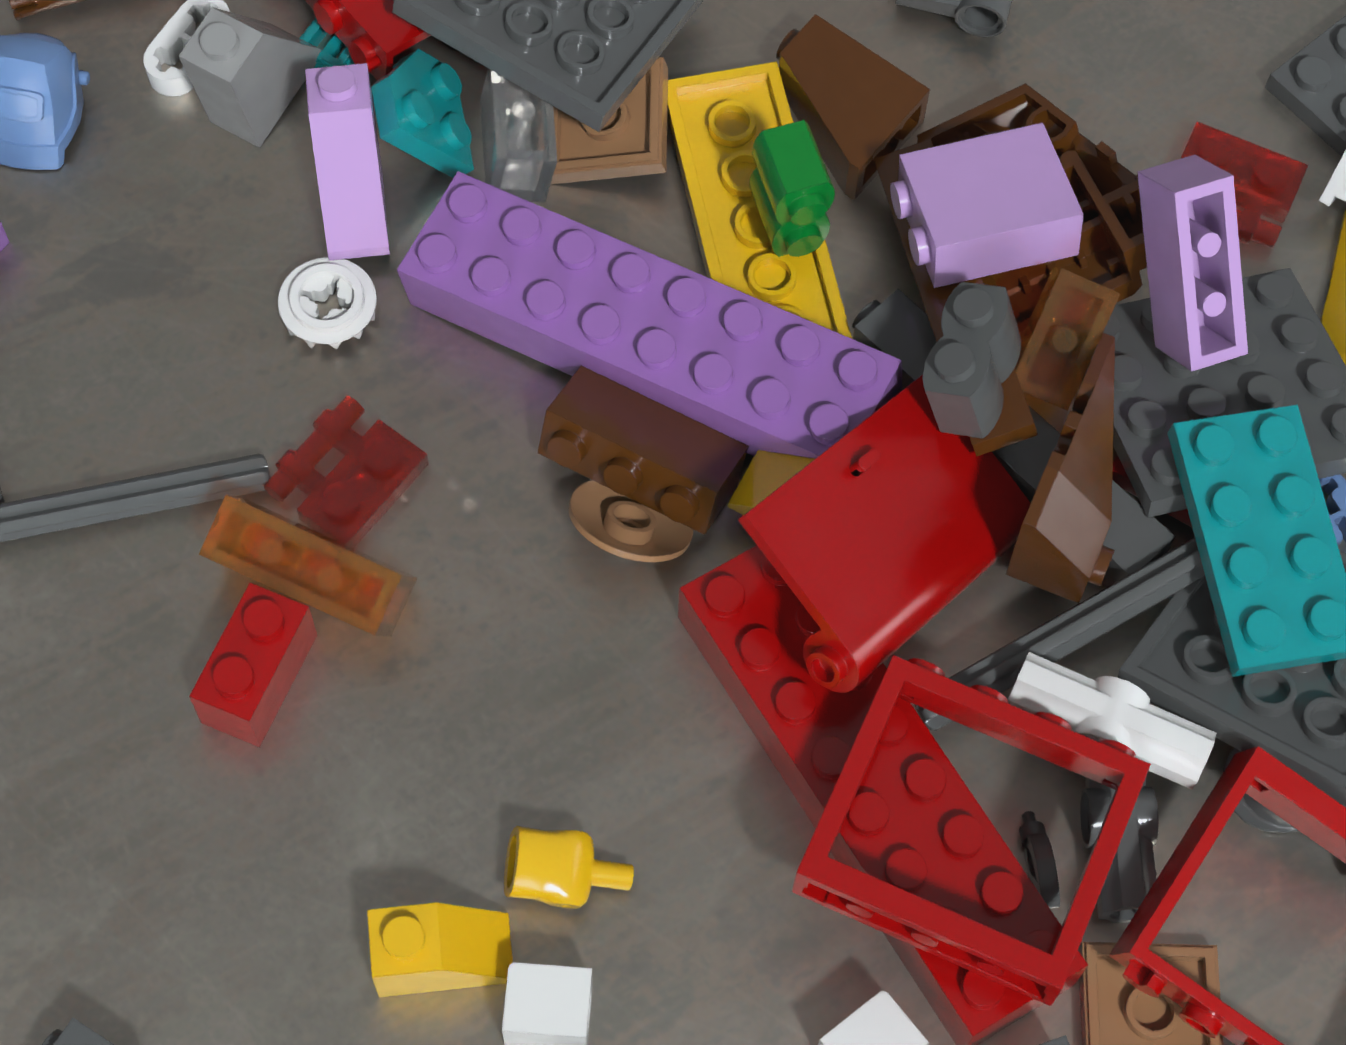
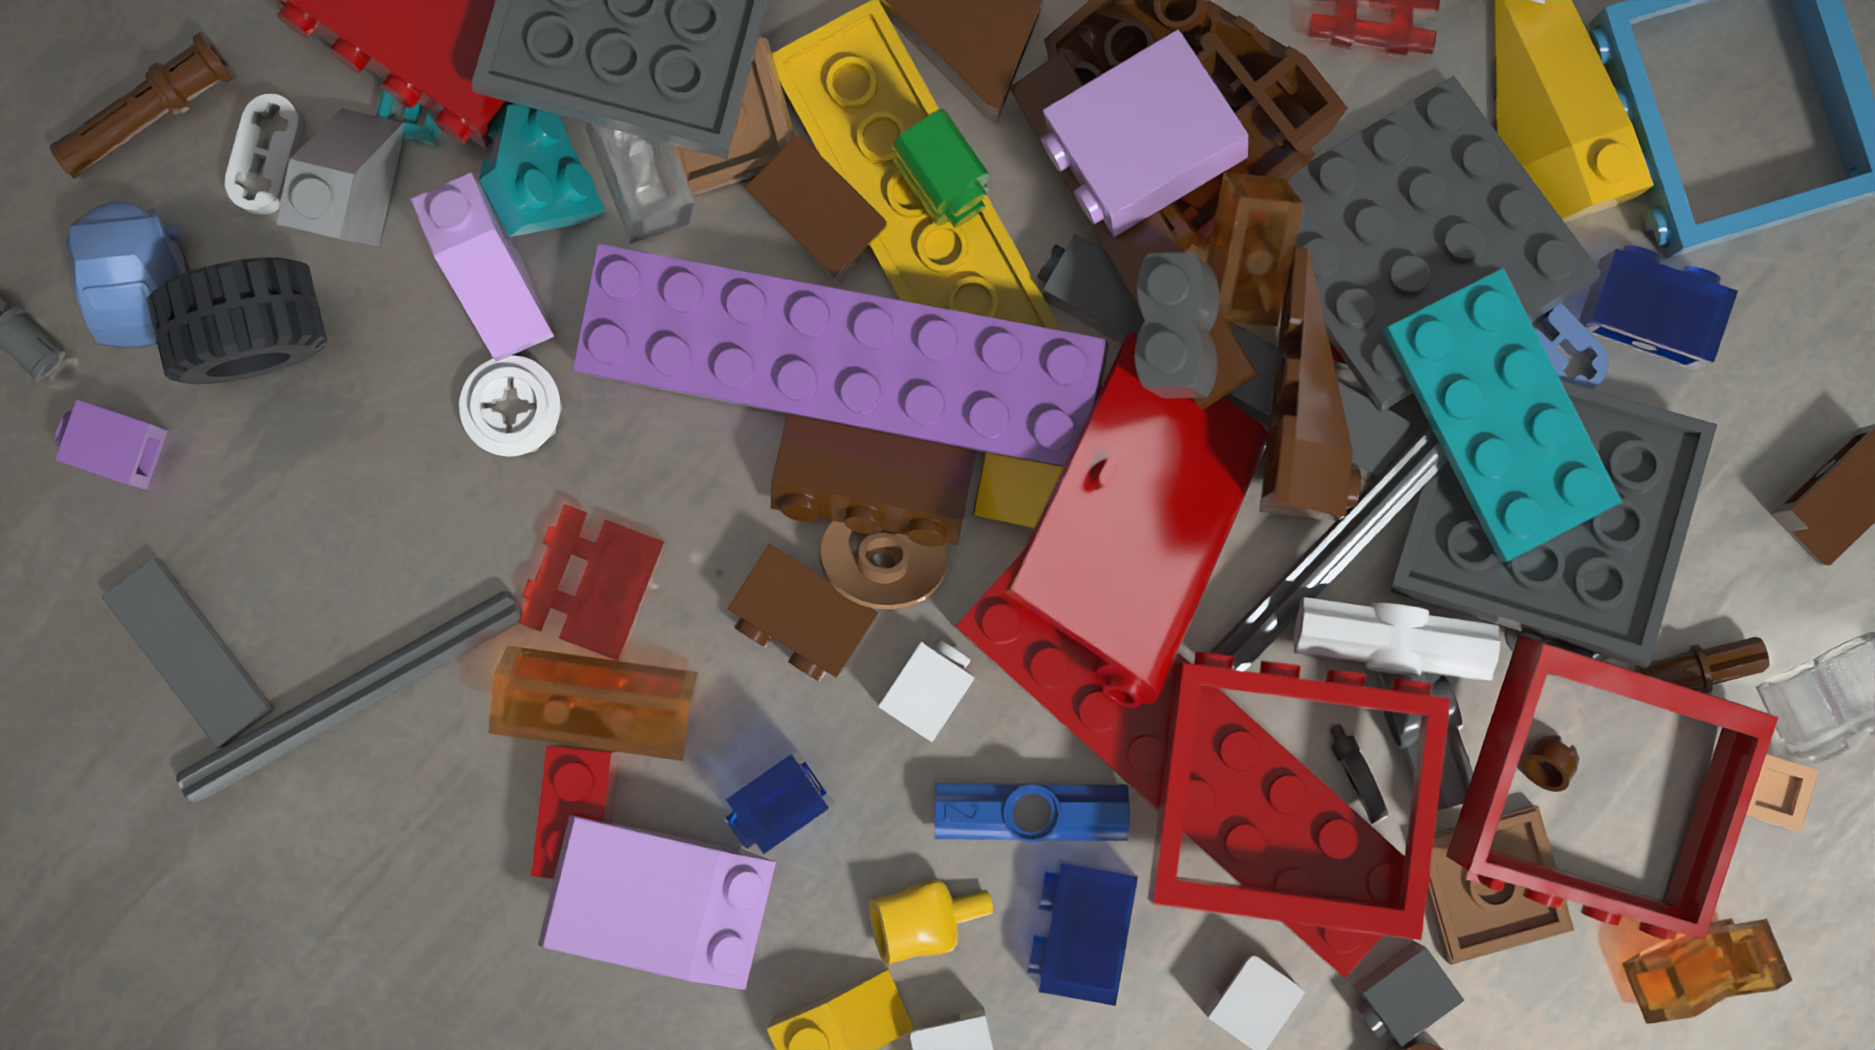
camera: 15 degrees left, 20 degrees up
lavender brick [1137,155,1248,372] -> none
none -> black tyre [146,257,328,384]
none -> lavender slope [538,815,776,990]
none -> clear blue brick [725,751,834,855]
none -> reddish brown brick [727,544,879,682]
none -> reddish brown panel [745,136,887,283]
none -> white brick [878,639,975,743]
none -> blue piece [935,782,1130,843]
none -> clear blue brick [1027,859,1138,1006]
none -> reddish brown hinge [1521,735,1580,792]

